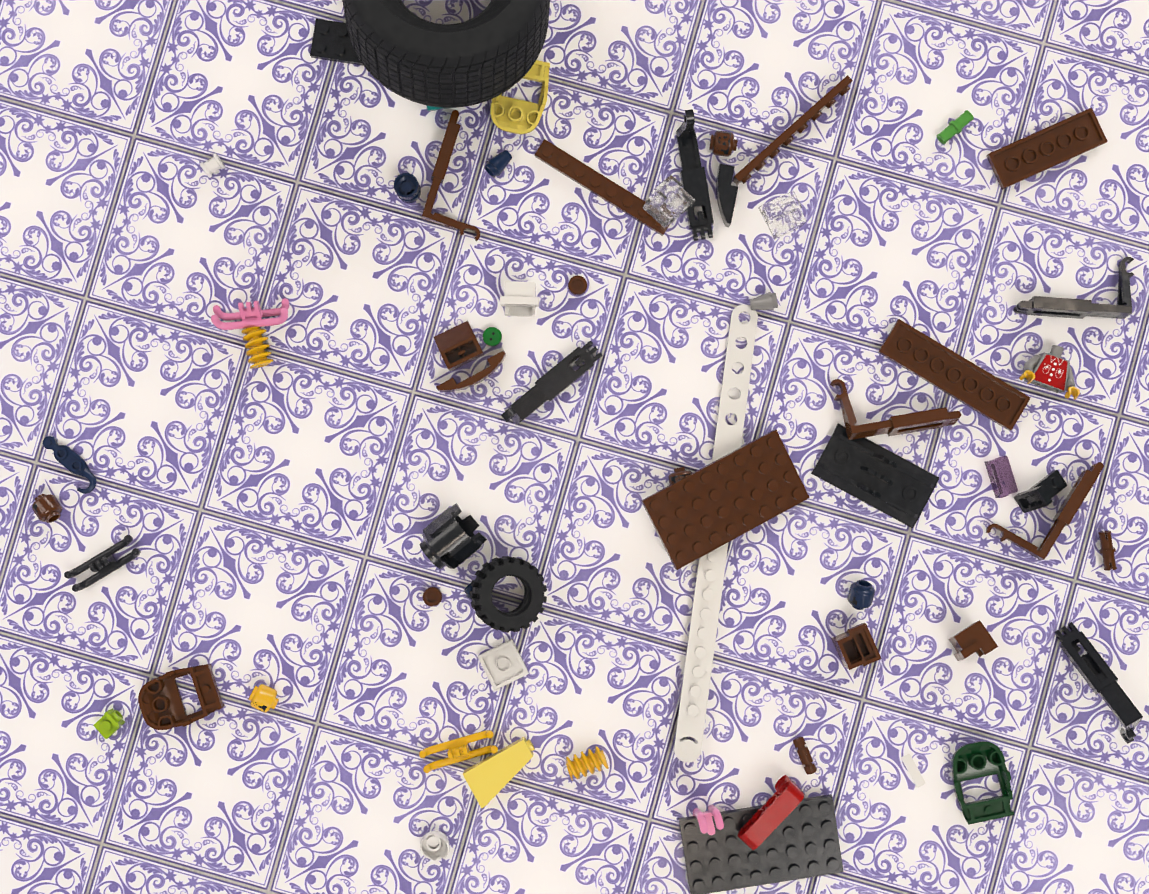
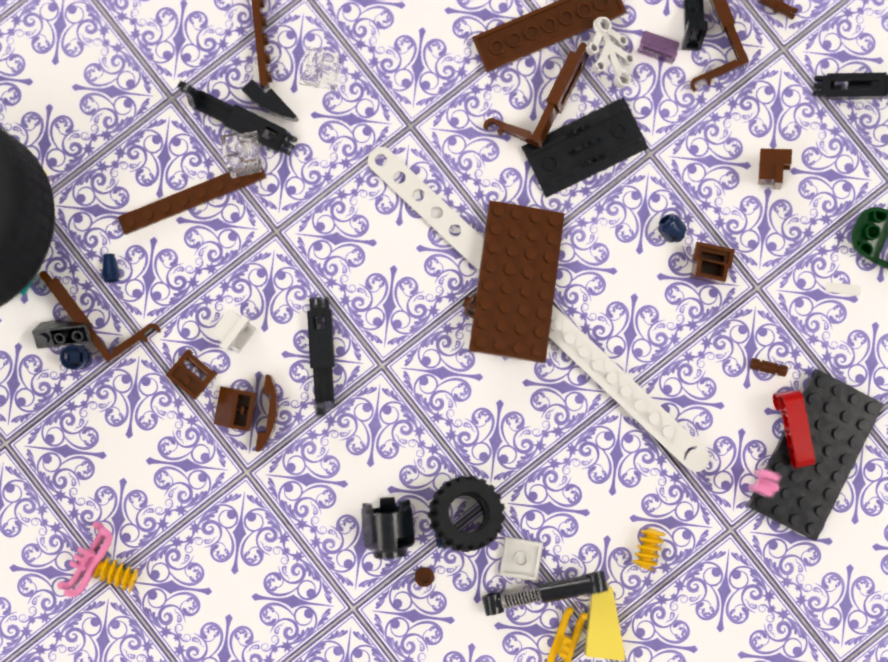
camera: 50 degrees left, 0 degrees up
green tile [483,327,502,347] -> none
light yellow slope [490,60,550,134] -> none
reddish brown tile [568,275,587,295] -> none
reddish brown head [709,130,738,157] -> none
light grey cone [750,292,778,310] -> none
none -> black slope [32,320,92,349]
none -> reddish brown plate [166,349,218,400]
none -> black piece [482,571,608,616]
none -> white plant [586,17,635,88]

